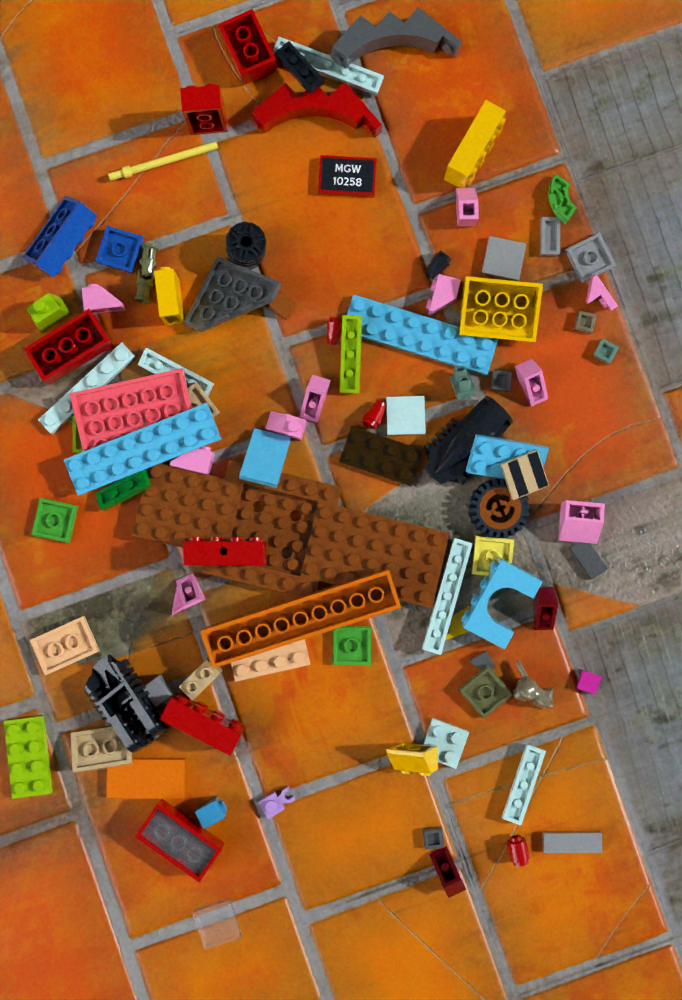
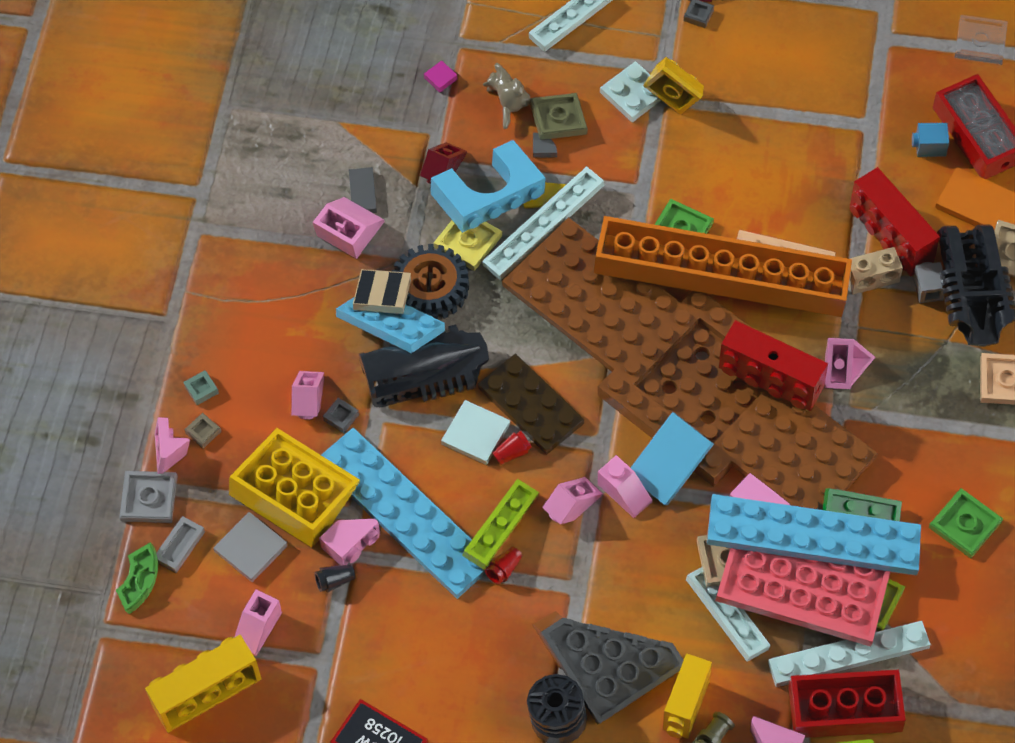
camera: 150 degrees left, 25 degrees down
lavender plate [258,786,295,819] -> none
sand green hips [450,366,476,400] -> none

